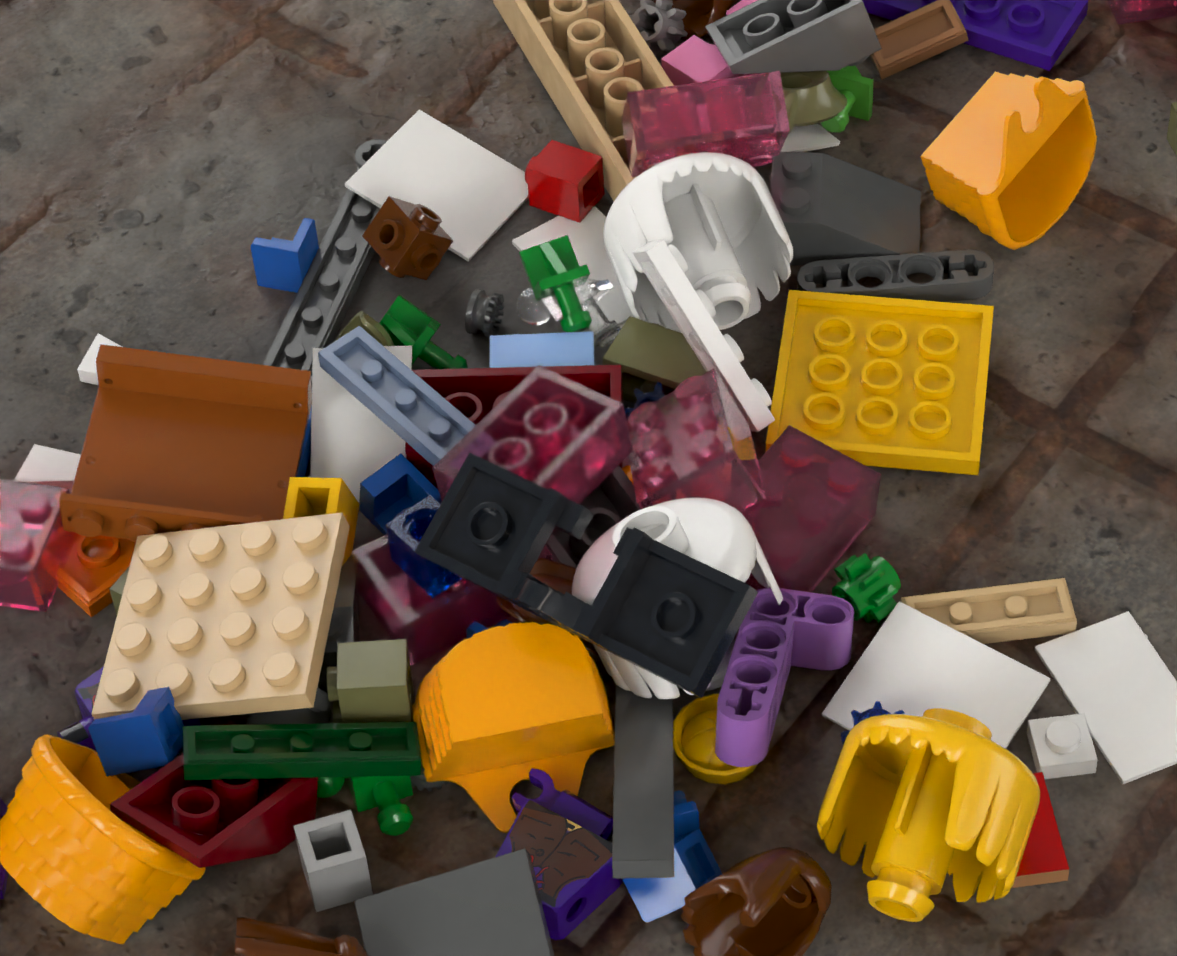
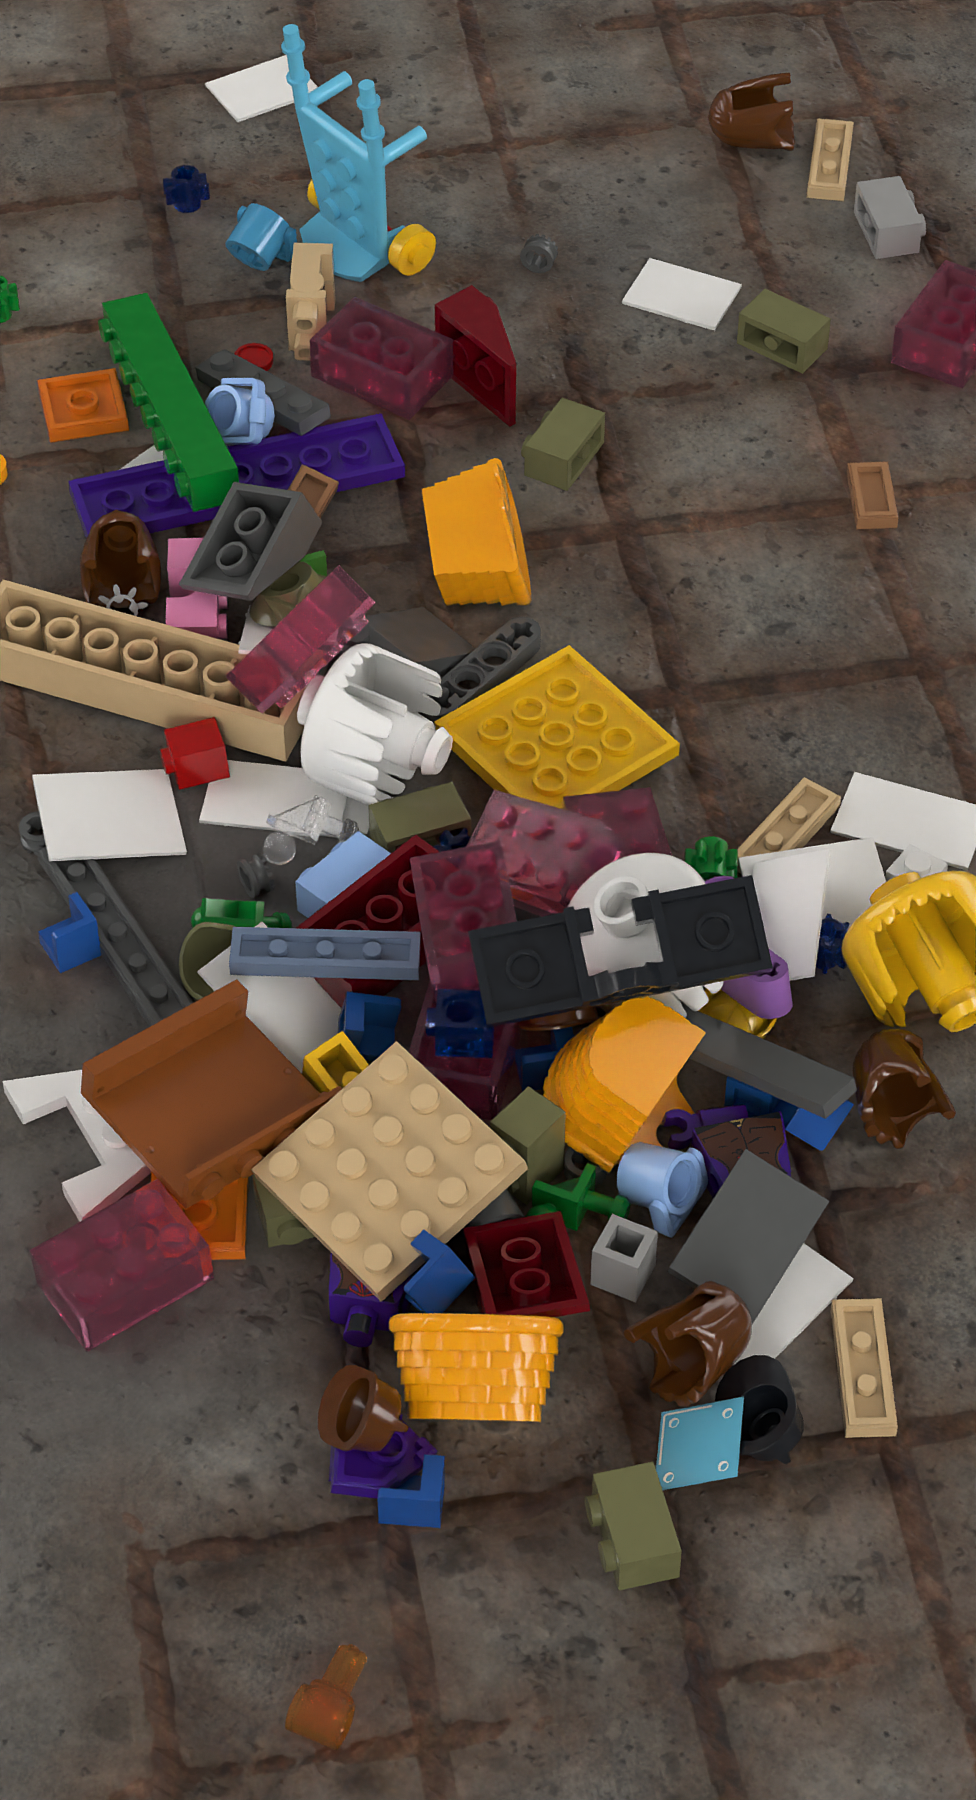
camera: 50 degrees left, 0 degrees up
dark green tile [182,722,422,780] -> none
reddish brown brick [362,196,453,280] -> none
green piece [519,235,592,332] -> none
white plate [633,240,775,432] -> none
none -> light blue piece [617,1142,708,1238]
none -> white window [752,848,831,981]

